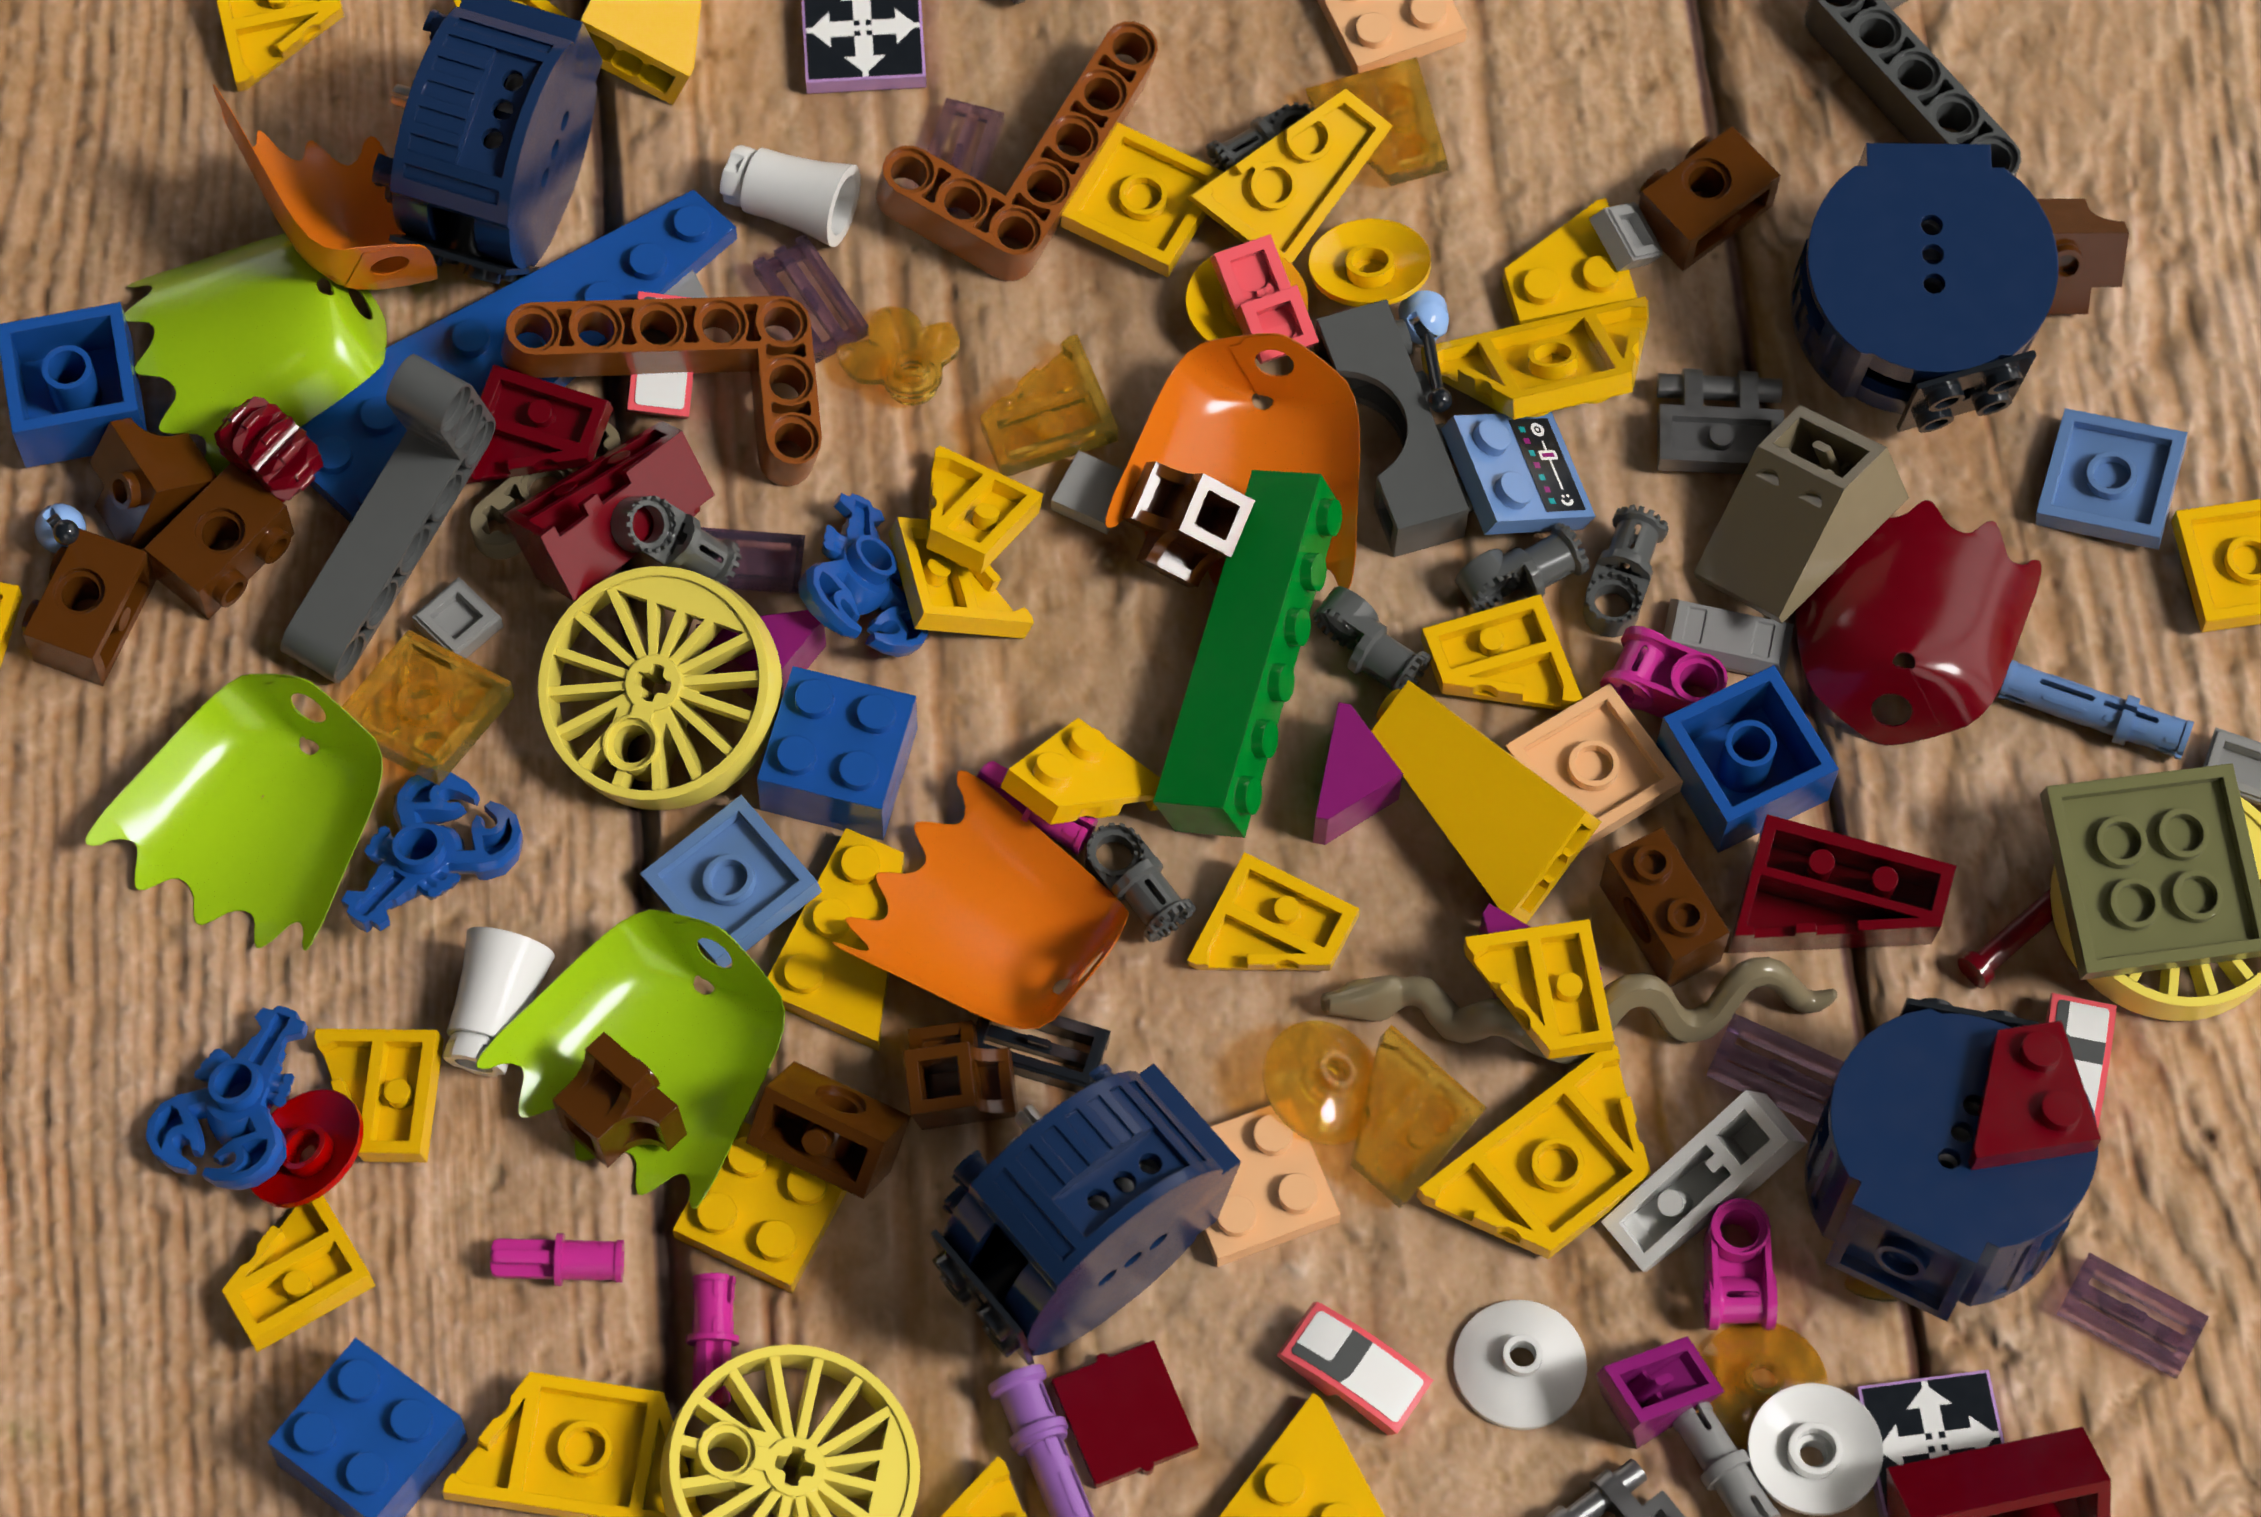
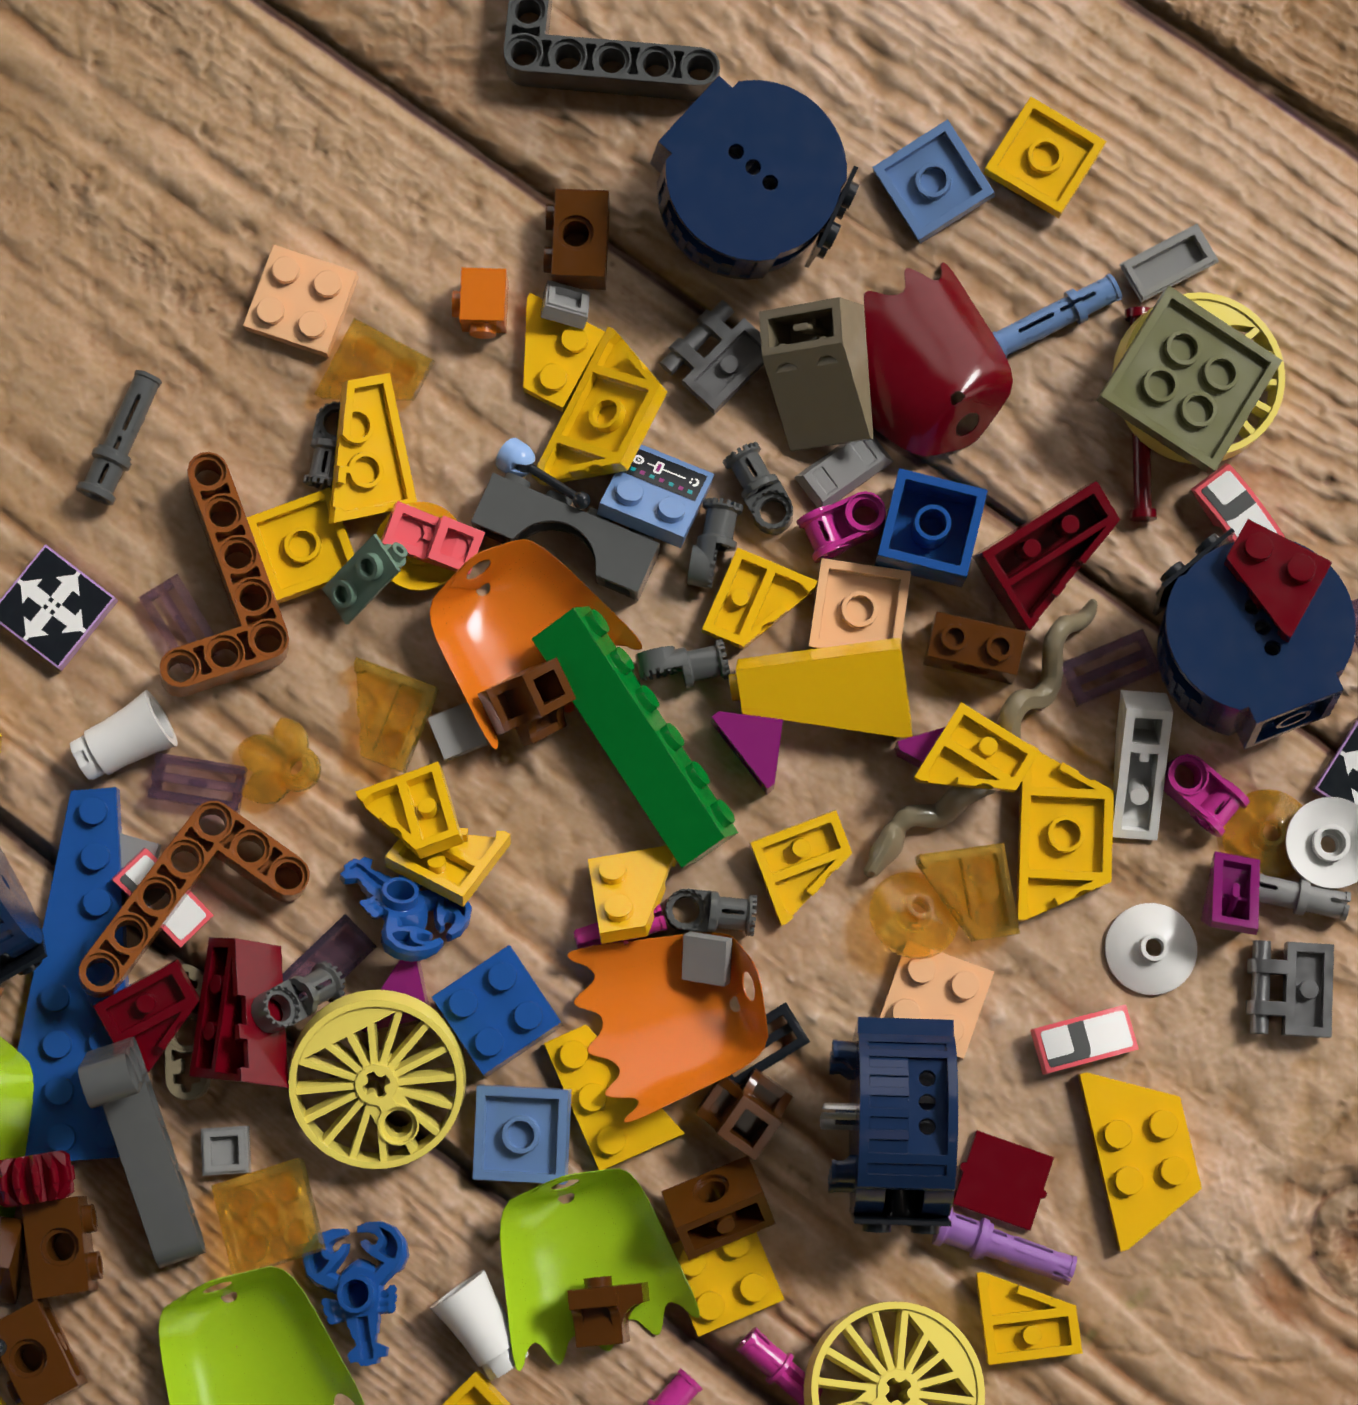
camera: 45 degrees left, 15 degrees up
yellow dish [1309,218,1431,307] -> none
reddish brown brick [2036,198,2129,314] -> none
none -> sand green hinge [322,534,408,625]
none -> orange brick [452,267,509,339]
none -> light grey tile [682,931,732,987]

